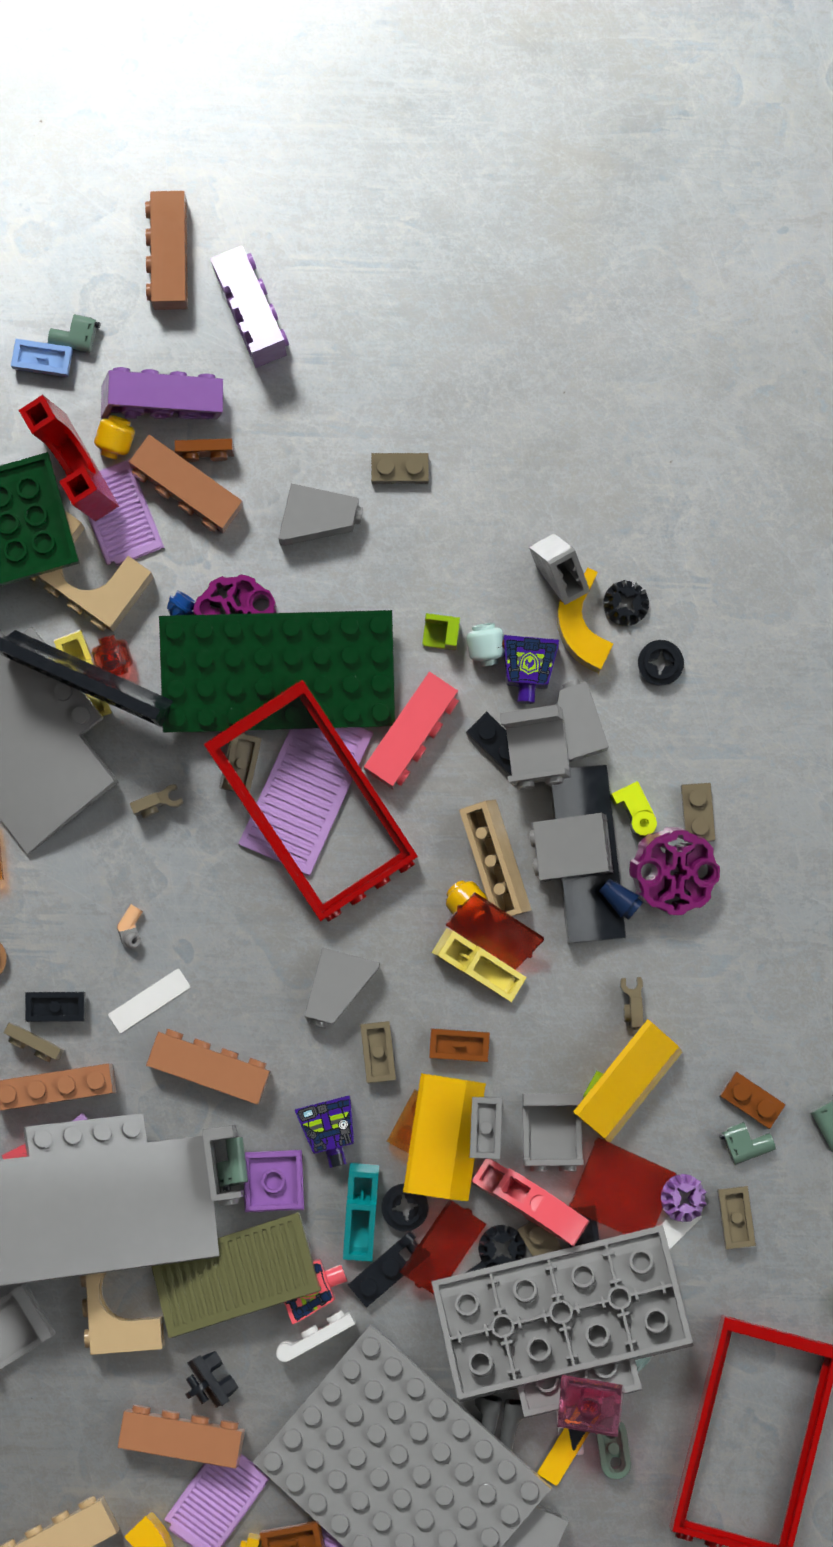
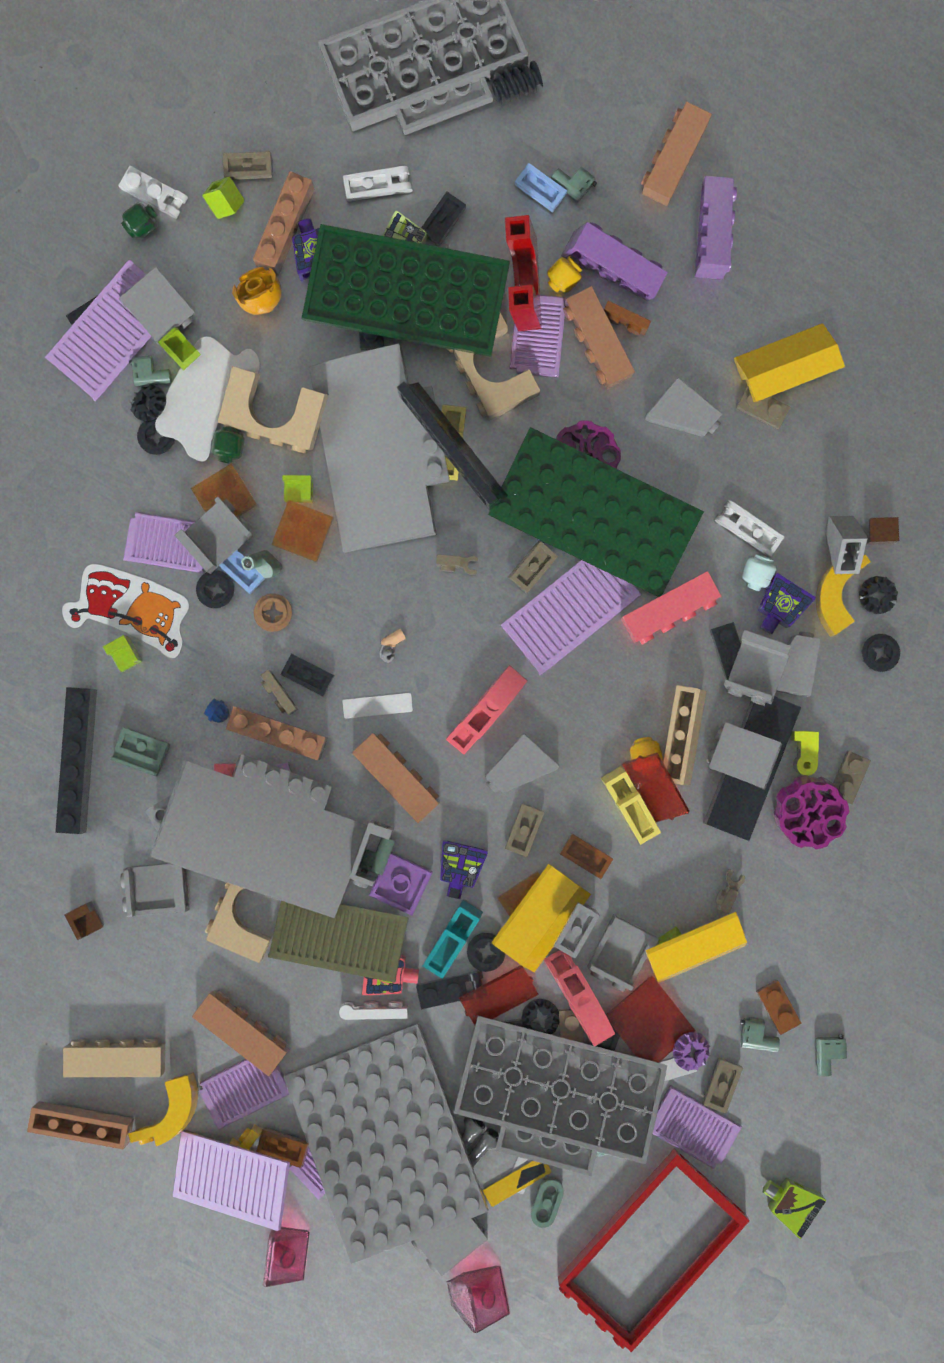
camera: 30 degrees right, 5 degrees up
clear red head [92,634,133,676] -> none
blue plate [167,590,196,616] -> none
black hips [185,1351,239,1408] -> none
red door [204,680,418,922] -> none
lime panel [422,613,460,651] -> none
clear pink slope [557,1375,625,1437] -> none
dark blue cone [599,879,643,920] -> none
none -> coral slope [446,665,528,754]
none -> lavender window [653,1085,742,1169]
none -> white plate [715,500,784,557]
none -> yellow slope [734,323,845,402]
none -> reddish brown panel [866,517,900,545]

